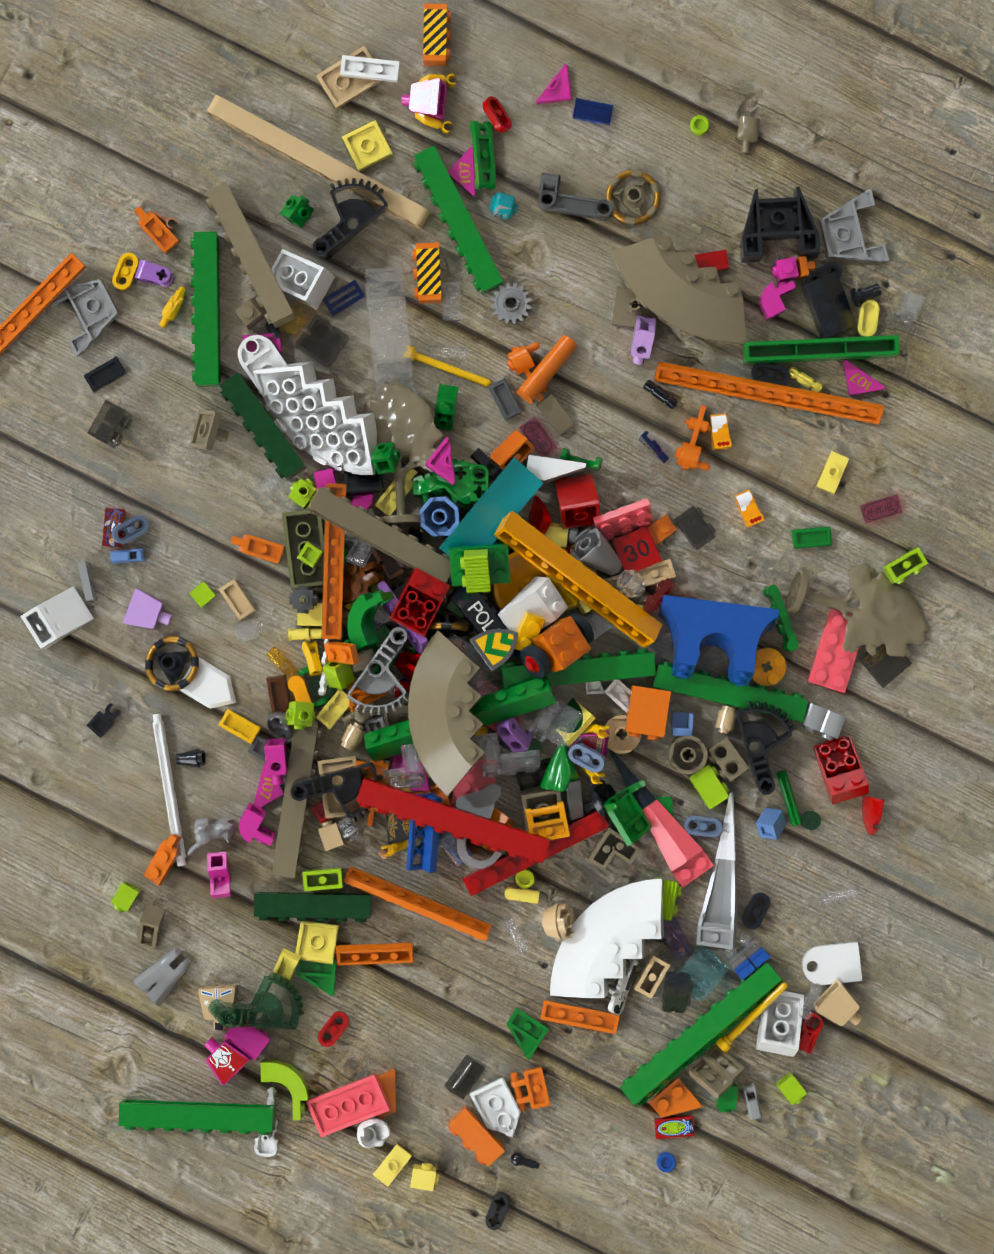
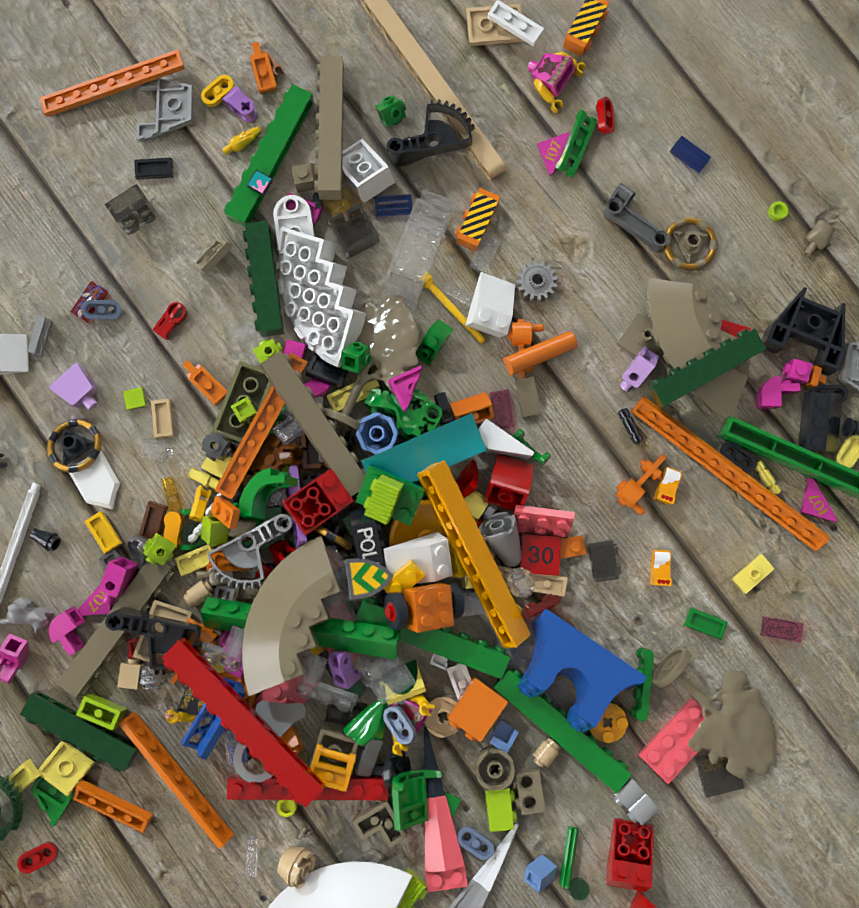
camera: 30 degrees right, 5 degrees down
medium blue bar [110,549,146,564] -> none
light yellow tile [342,120,393,172] -> none
green brick [413,146,503,295] -> none
dark grey tile [488,378,522,421] -> none
teal head [489,192,518,220] -> none
light yellow bar [505,886,540,904] -> none
dark pink tile [536,64,572,105] -> none
clear blue tile [639,431,669,463] -> none
black arm [736,701,796,795] -> none
lime brick [881,547,928,585] -> none
none -> red piece [153,302,187,340]
none -> tile [247,169,273,197]
none -> white slope [465,272,515,338]
none -> dark green brick [648,328,766,408]

